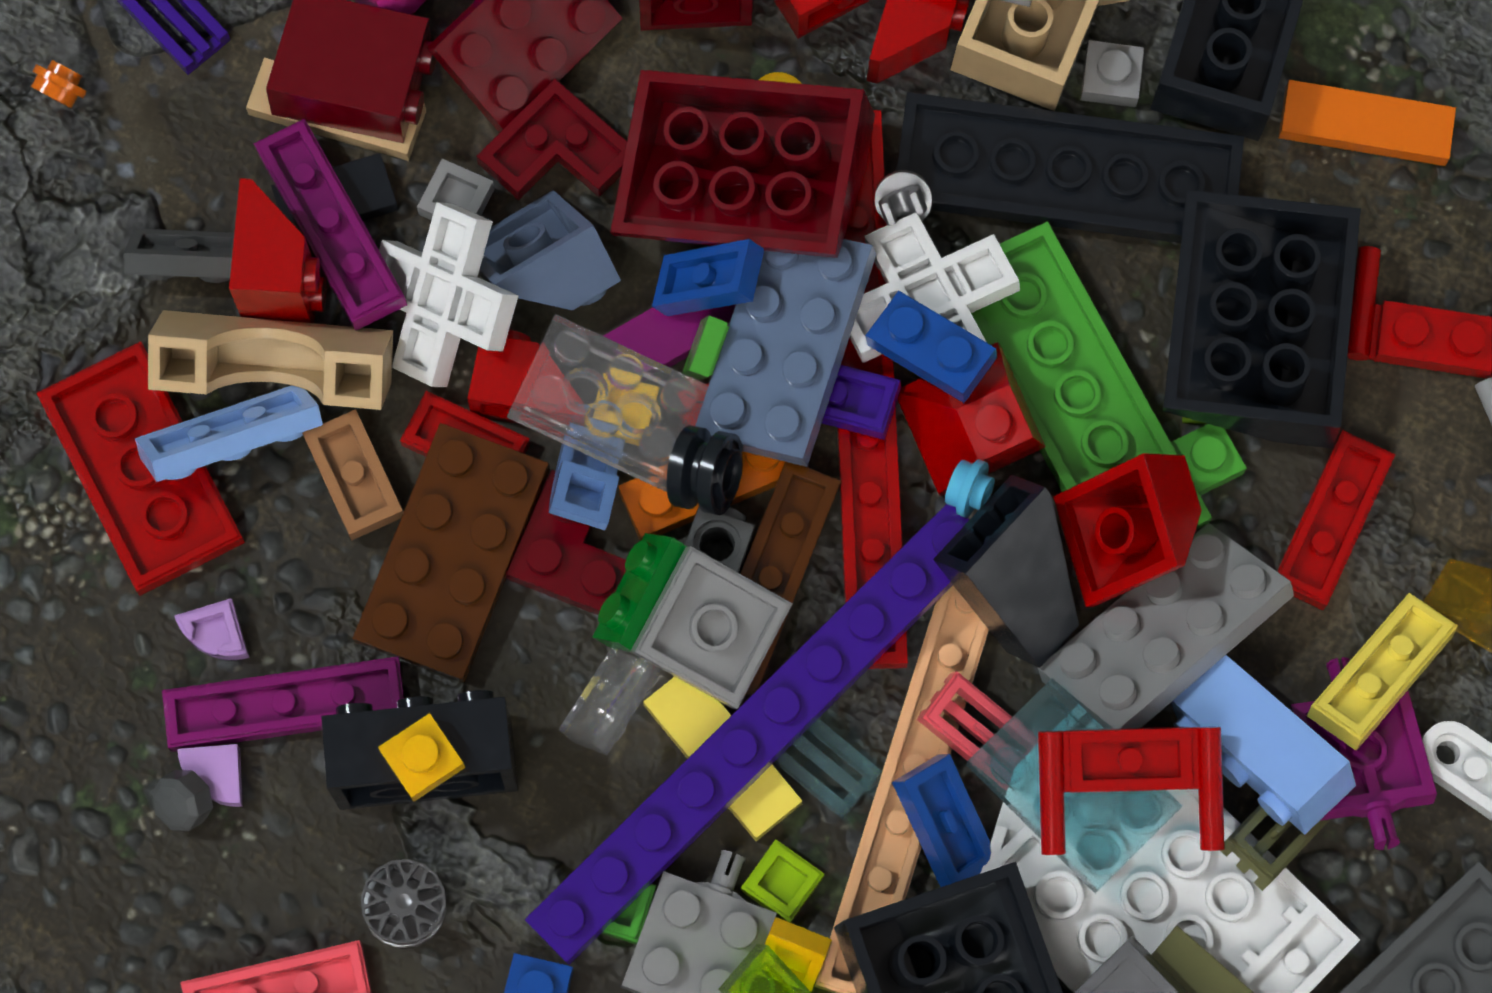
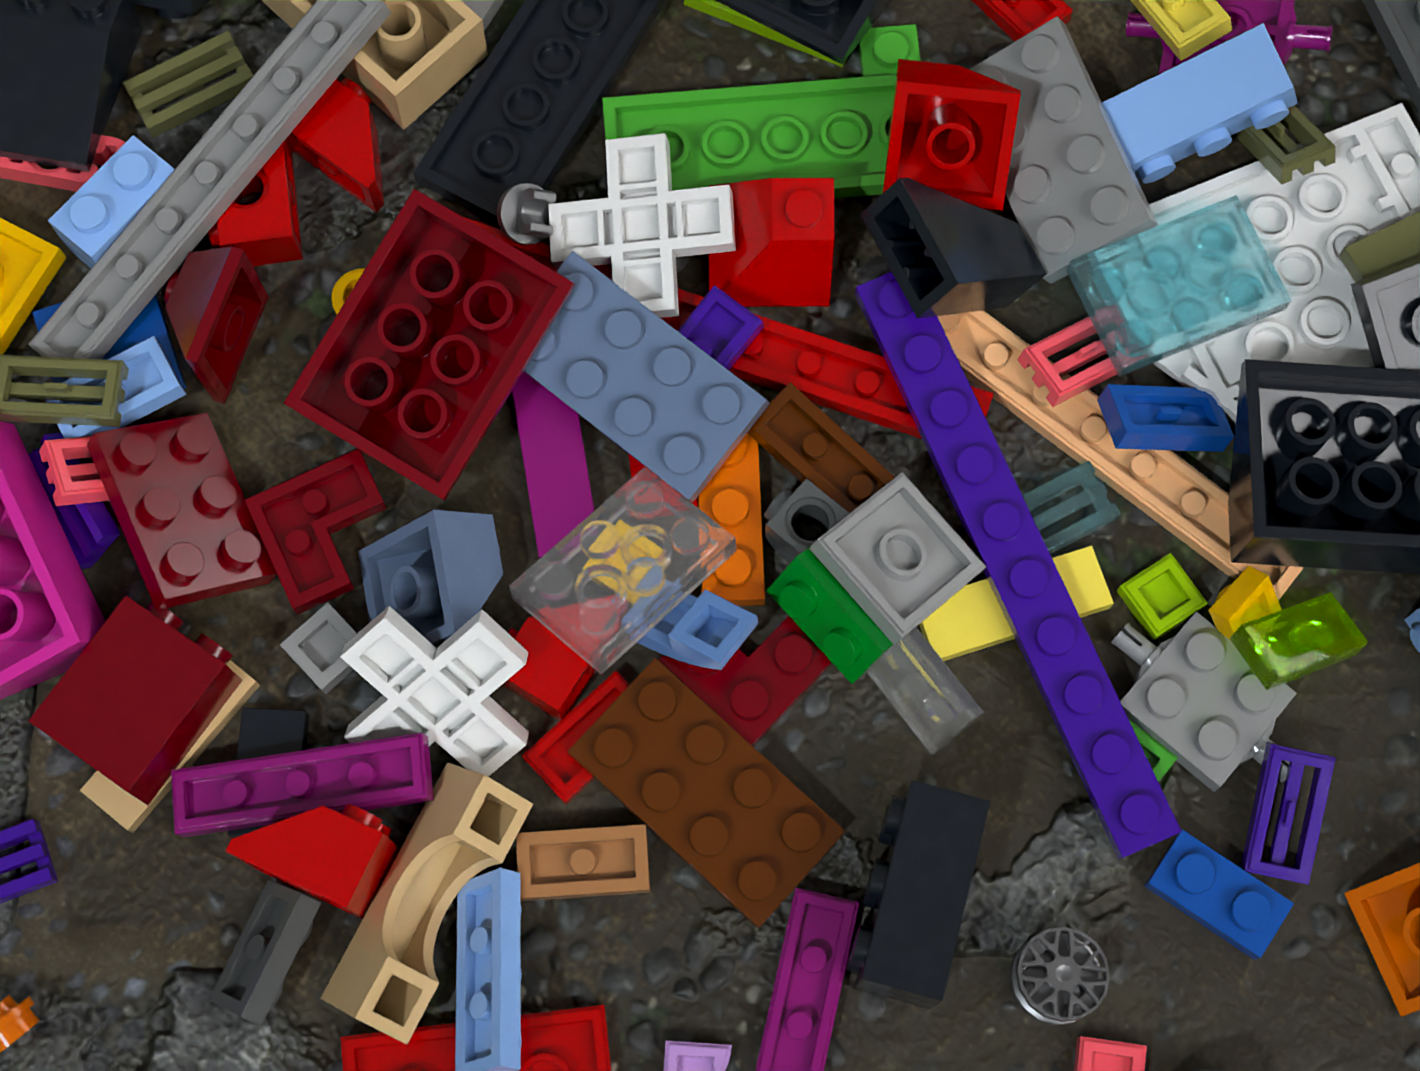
camera: 65 degrees left, 0 degrees up
yellow plate [378,713,465,802] -> none
blue plate [652,239,764,316] -> none
black wheel [666,425,743,516] -> none
bright green tile [682,315,729,381] -> none
blue plate [865,291,997,403] -> none
medium azure plate [945,459,995,518] -> none
red plate [1038,726,1225,855] -> none

